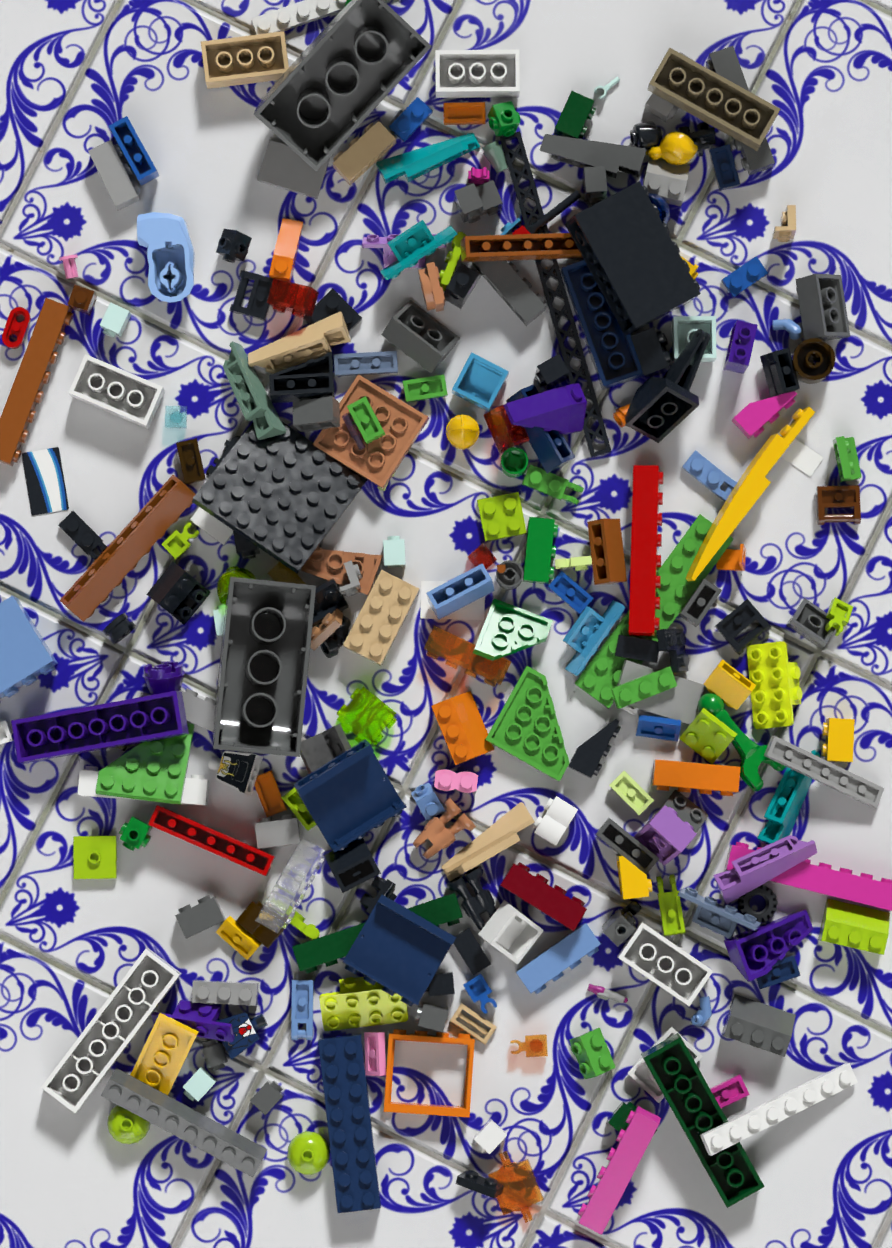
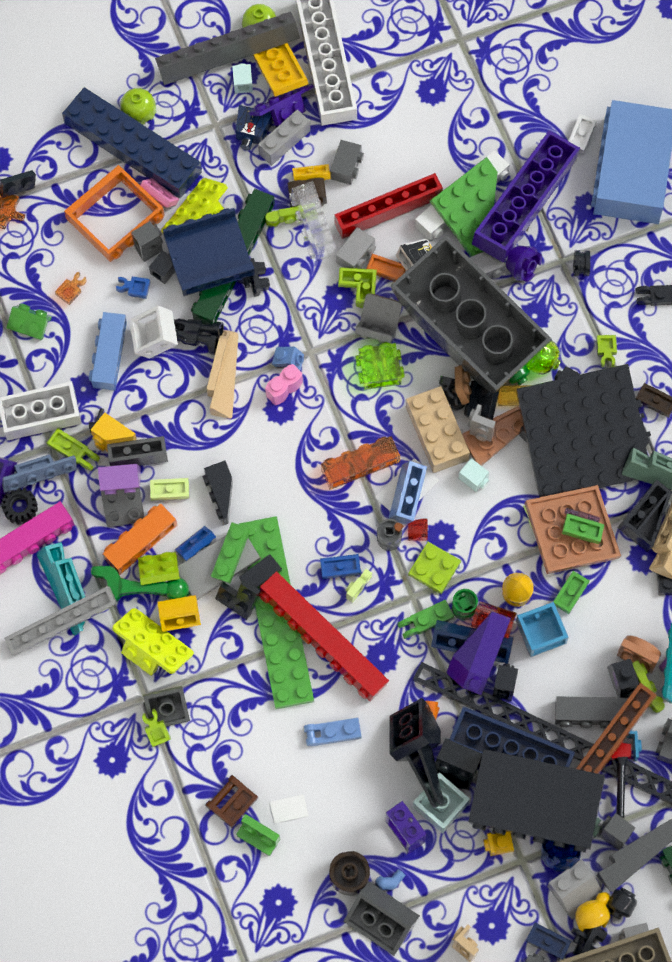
camera: 135 degrees right, 15 degrees down
dark orange brick [59,475,196,622] -> none
lime plate [73,836,117,879] -> none
green brick [119,816,152,851] -> none
black slope [146,562,211,625] -> none
dark grey brick [201,1039,228,1071] -> none
dark grey brick [250,1080,284,1115] -> none
medium blue plate [291,980,314,1040] -> none
dark grey brick [293,395,340,432] -> none
dark blue panel [293,739,407,852] -> none
black slope [324,838,381,893] -> none
sand blue plate [334,351,398,376] -> none
dark grey slope [381,300,460,373] -> none
nougat piece [413,797,476,859] -> none
orange slope [431,691,494,766] -> none
tan tile [450,1003,497,1045] -> none
black tile [453,928,491,976] -> none
plate [473,598,553,661] -> none
white brick [474,1119,507,1154] -> none
bright green plate [485,666,570,782] -> none
dark red brick [500,862,587,931] -> none
green brick [523,517,558,584] -> none
white brick [533,796,578,846] -> none
dark azure bracket [563,600,626,676] -> none
dark orange brick [587,519,627,585] -> none
light grey piece [587,984,628,1004] -> none
dark grey brick [602,909,636,947] -> none
dark grey brick [679,578,722,627] -> none
yellow slope [685,407,815,582] -> none
medium lavender wedge [713,835,817,904] -> none
black plate [714,599,771,655] -> none
orange bracket [716,544,746,571] -> none
blue plate [721,256,768,298] -> none
dark pink slope [732,391,797,439] -> none
black brick [760,348,800,397] -> none
yellow brick [821,718,855,763] -> none

